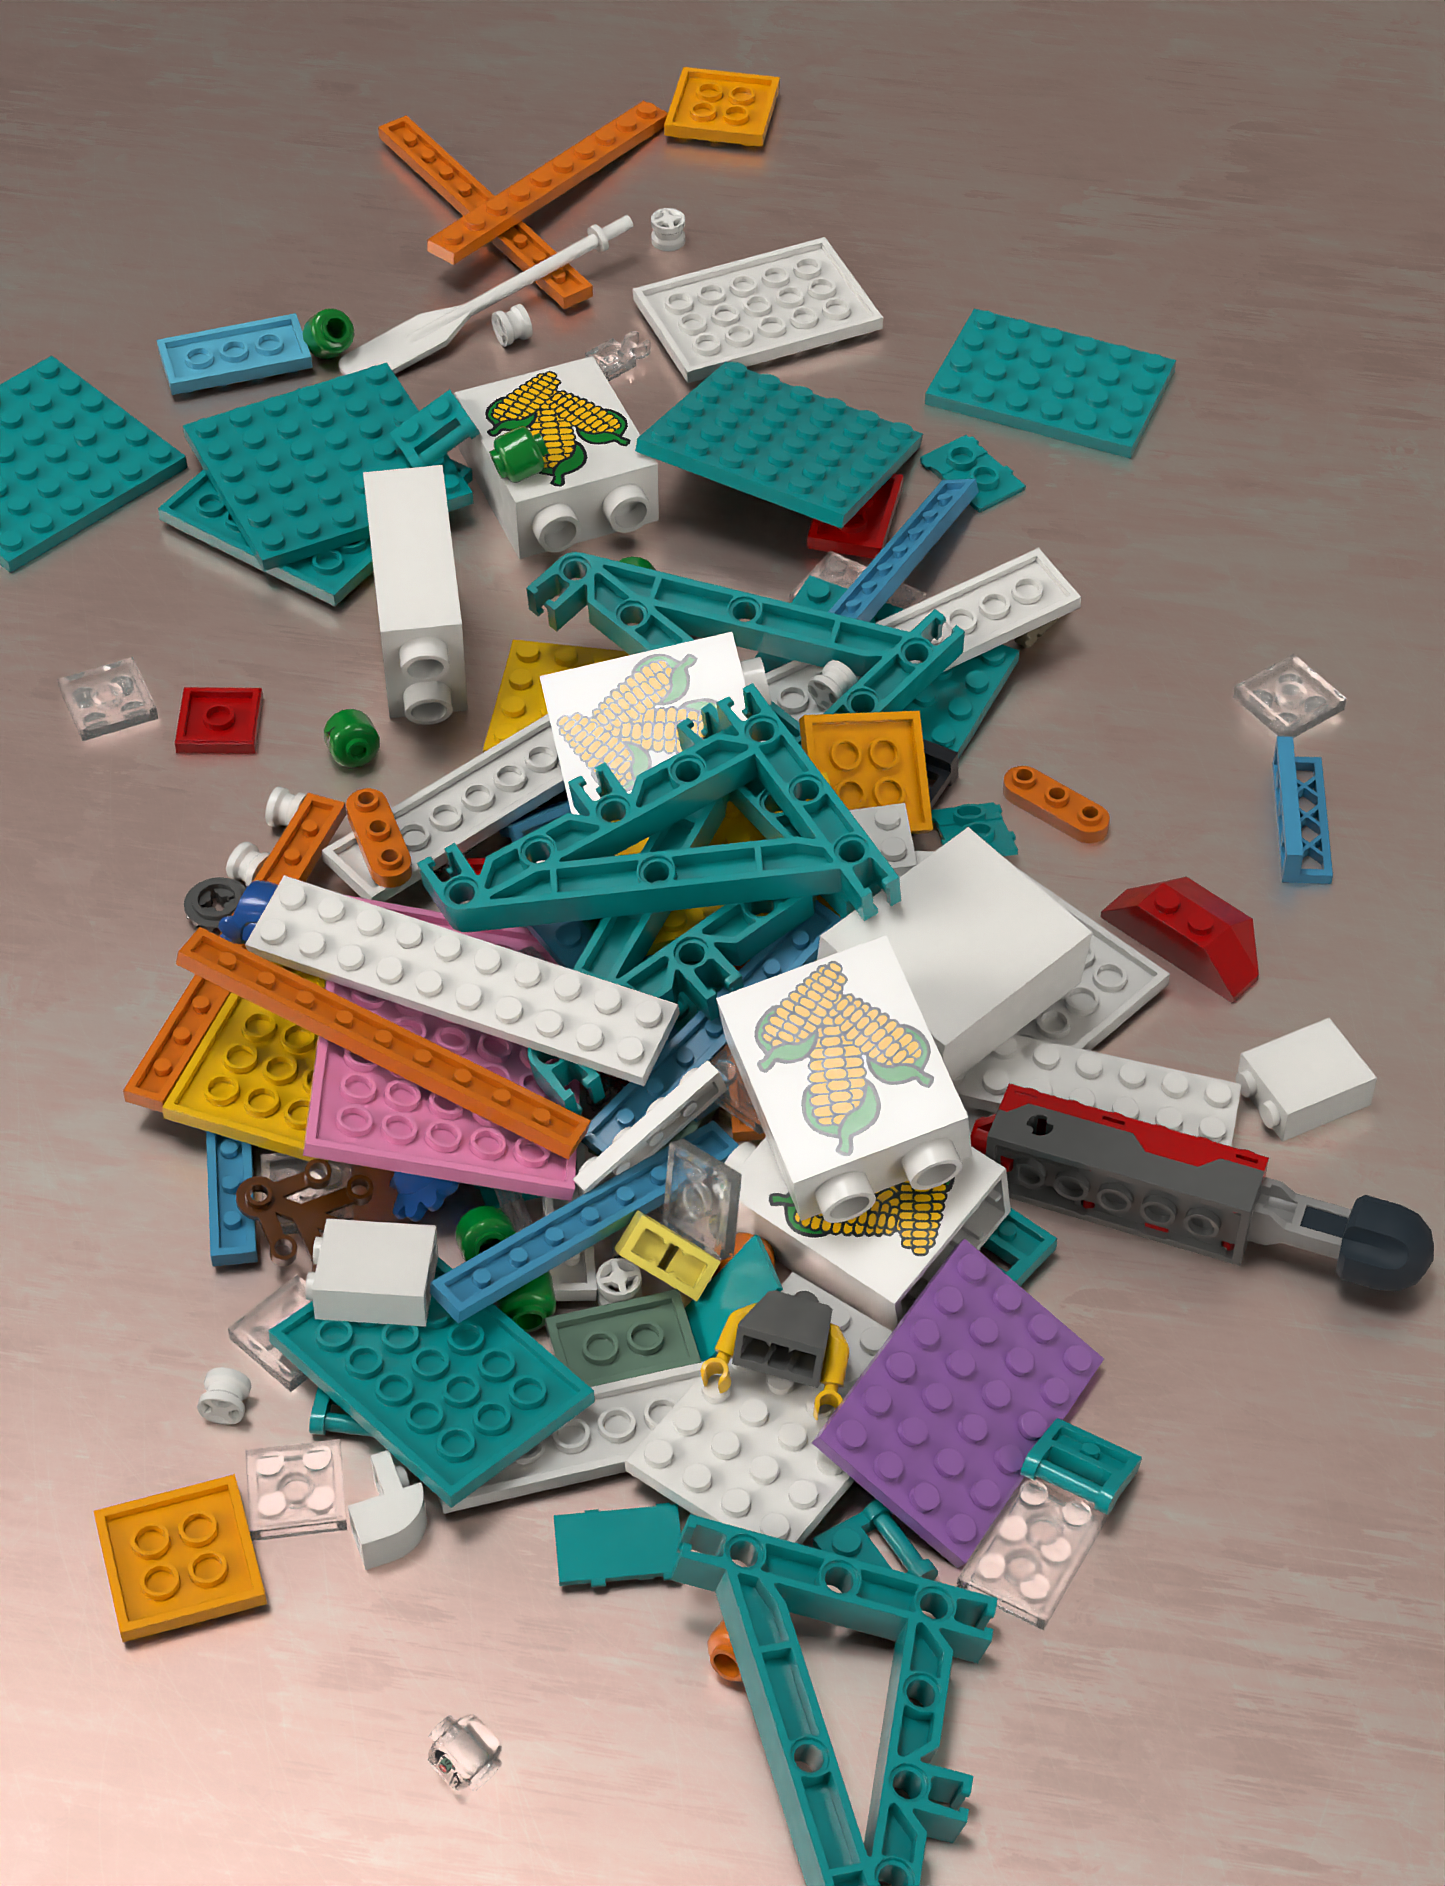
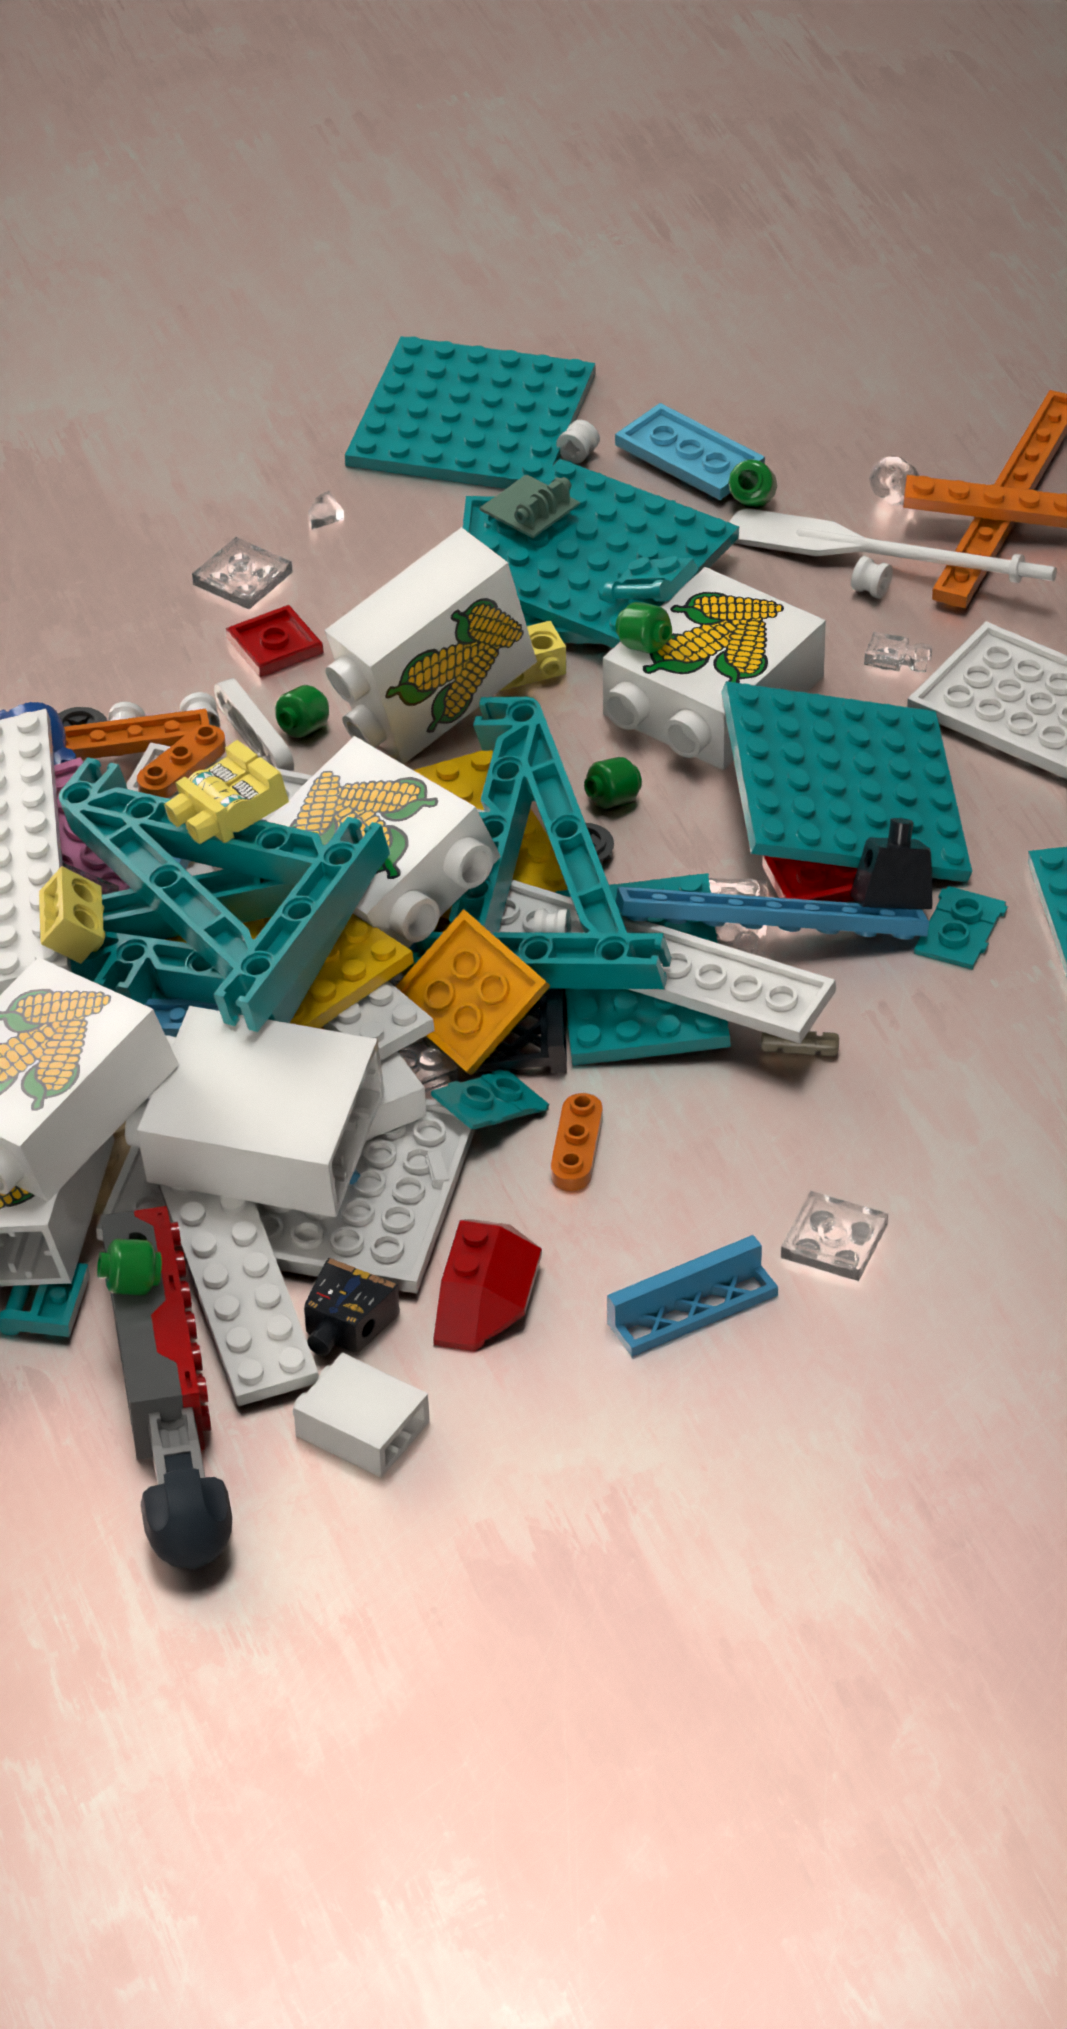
camera: 60 degrees right, 5 degrees down
none -> light yellow brick [39,866,105,964]
none -> green head [97,1238,162,1296]
none -> light yellow hips [164,740,289,844]
none -> white beam [214,678,294,771]
none -> black torso [304,1258,400,1356]
none -> clear tile [308,491,344,530]
none -> sand green hinge [480,474,580,538]
none -> white wheel [557,420,600,463]
none -> black torso [850,818,933,909]
none -> clear head [869,456,919,506]

